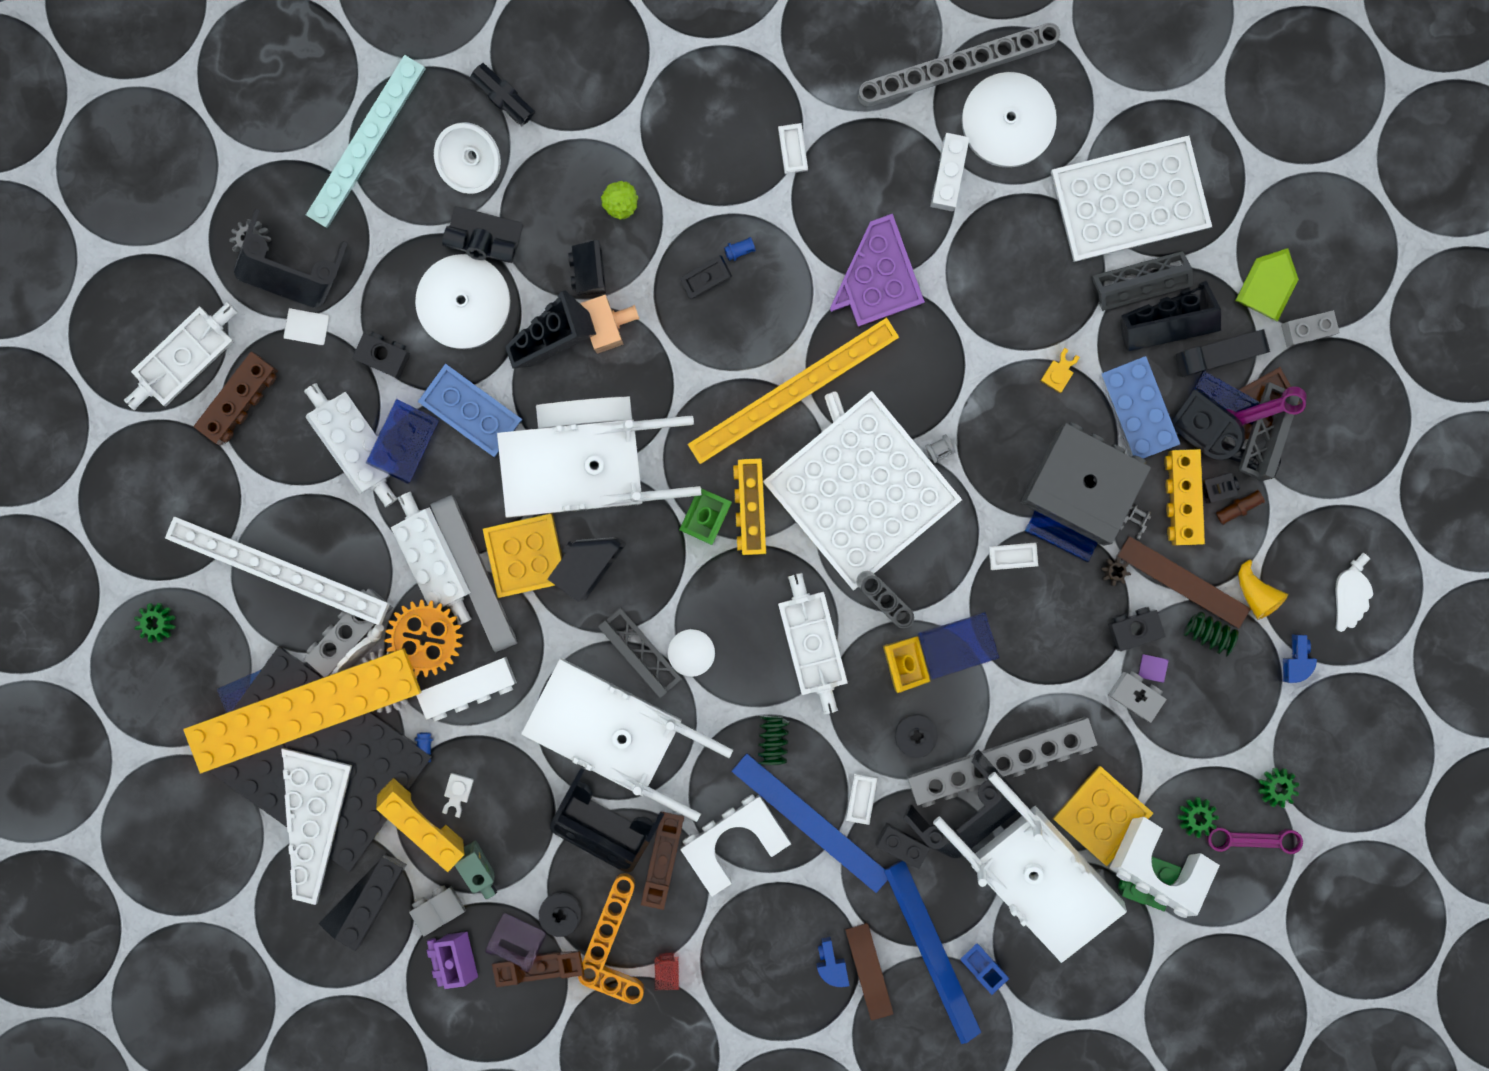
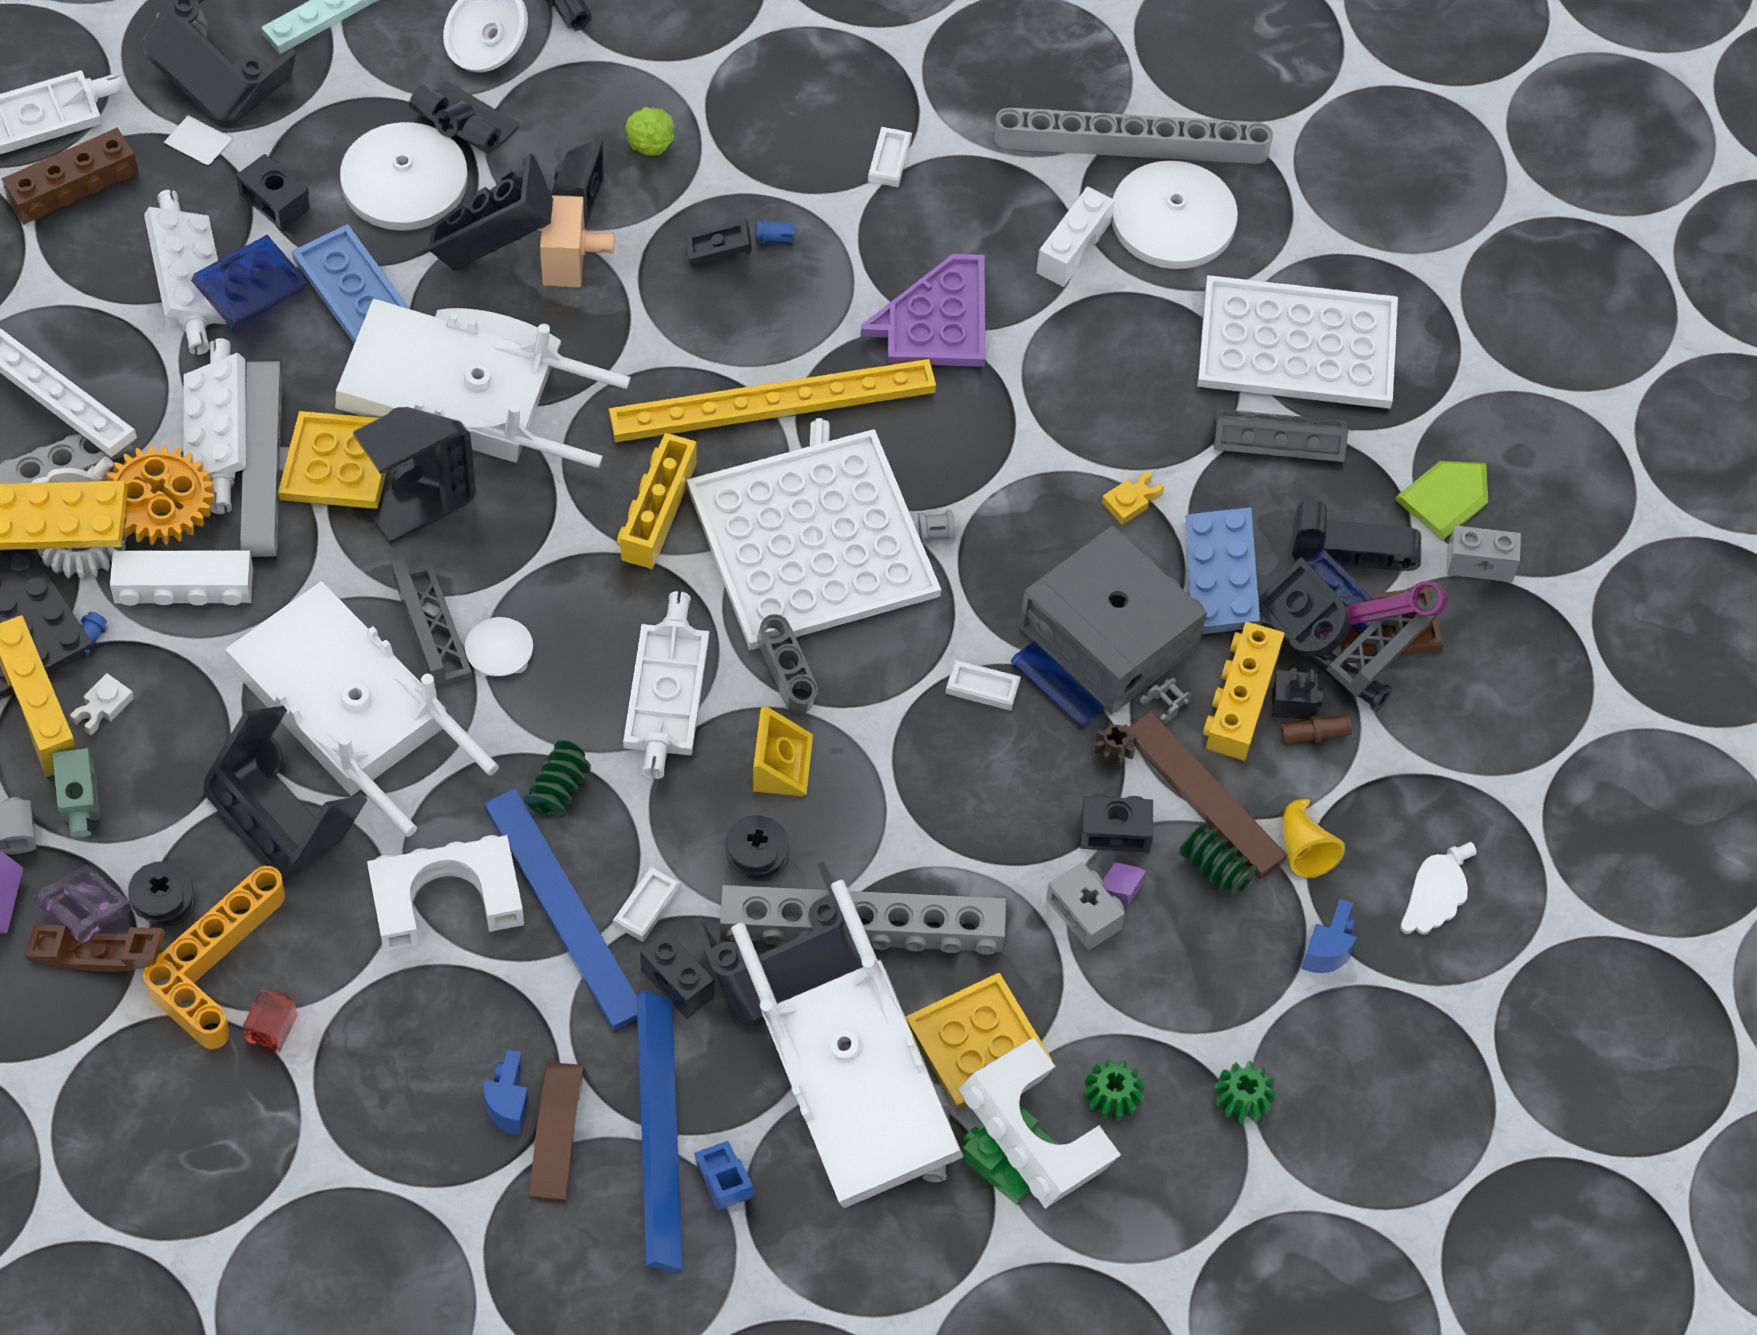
camera: 15 degrees right, 30 degrees down
reddish brown slope [641,811,684,910] -> none
bright green slope [679,489,732,545] -> none
clear blue piece [918,612,999,679] -> none
black wedge [1121,280,1221,351] -> none
magenta piece [1206,826,1303,854] -> none

